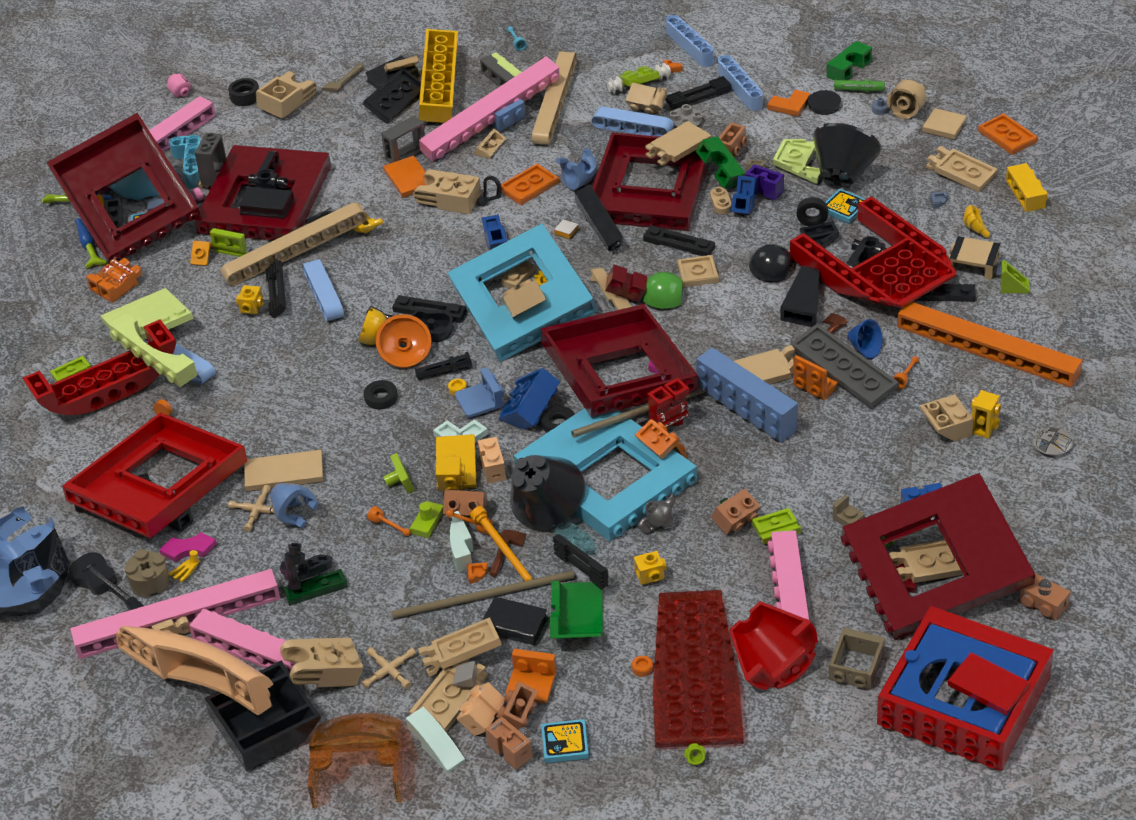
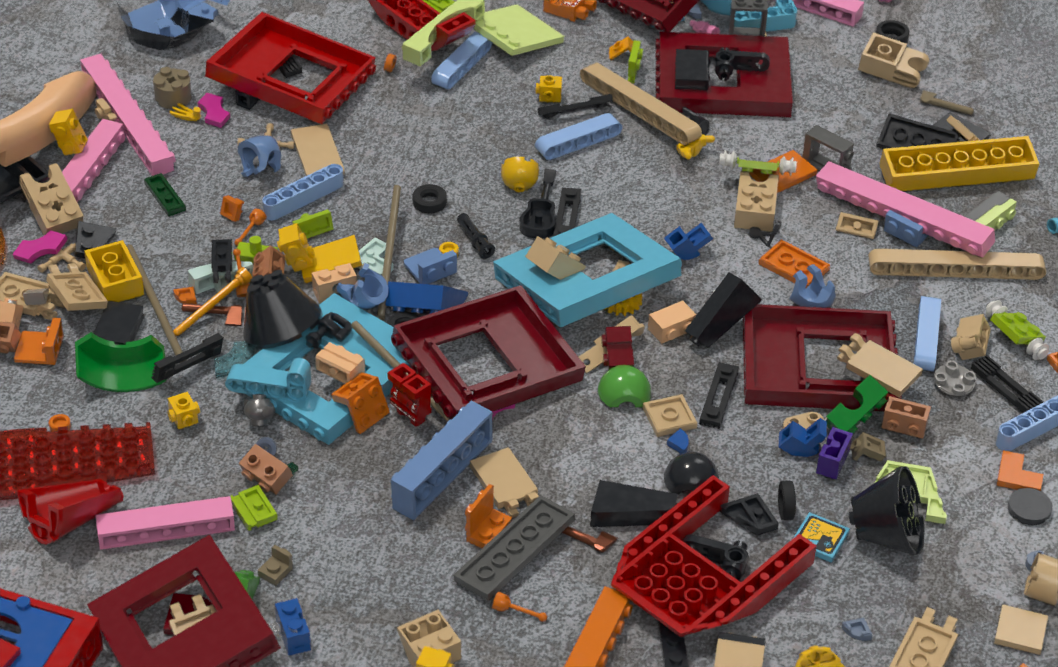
camera: 75 degrees right, 0 degrees up
black piece [69,552,144,610] -> none
black piece [280,543,333,590] -> none
orange dish [376,314,431,368] -> none
dark tan window [829,628,885,690] -> none
blue hat [847,319,882,359] -> none
none -> dark pink tile [12,230,68,264]
none -> yellow brick [49,109,88,156]
none -> black wing [74,221,116,258]
none -> yellow brick [84,240,144,302]
none -> black hinge [211,239,232,283]
none -> orange tile [220,195,244,222]
none -> medium azure beam [225,358,311,402]
none -> sand blue tile [256,437,277,456]
none -> light blue beam [262,164,343,220]
none -> black piece [305,312,352,348]
none -> light nougat brick [315,342,365,384]
none -> medium blue piece [336,263,389,310]
none -> dark tan piece [377,185,401,320]
none -> light nougat brick [648,301,696,344]
none -> blue tile [667,428,689,453]
none -> plate [719,150,797,176]

